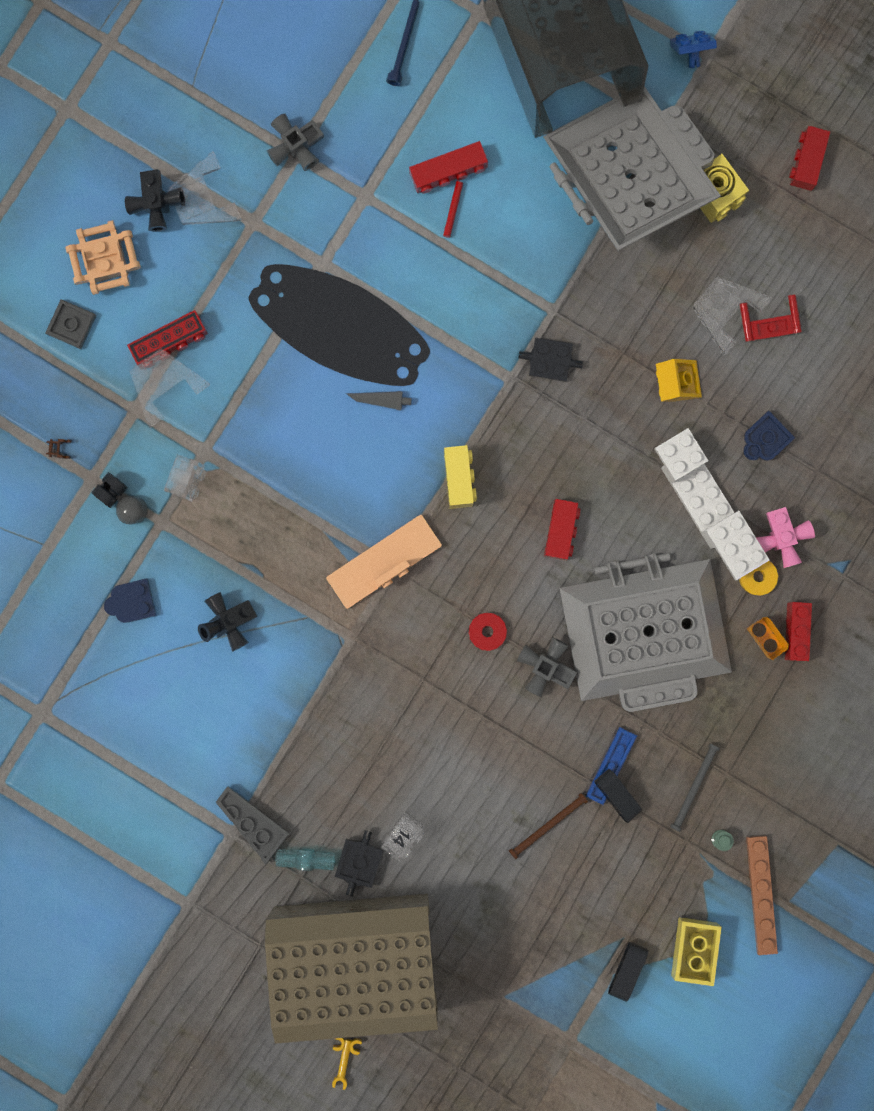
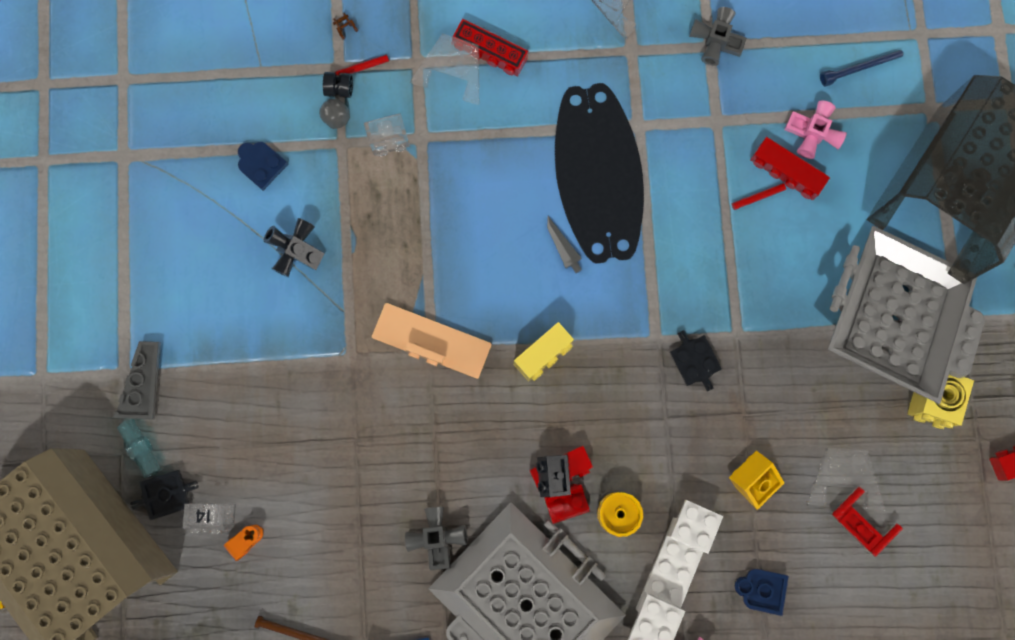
camera: 55 degrees right, 5 degrees down
red tile [468,613,507,651] -> none
none -> orange piece [224,524,264,561]
none -> red bar [335,54,389,76]
none -> black bracket [536,455,571,497]
none -> red bracket [544,484,590,524]
none -> yellow wheel [597,492,643,537]
none -> bright pink brick [784,100,847,159]

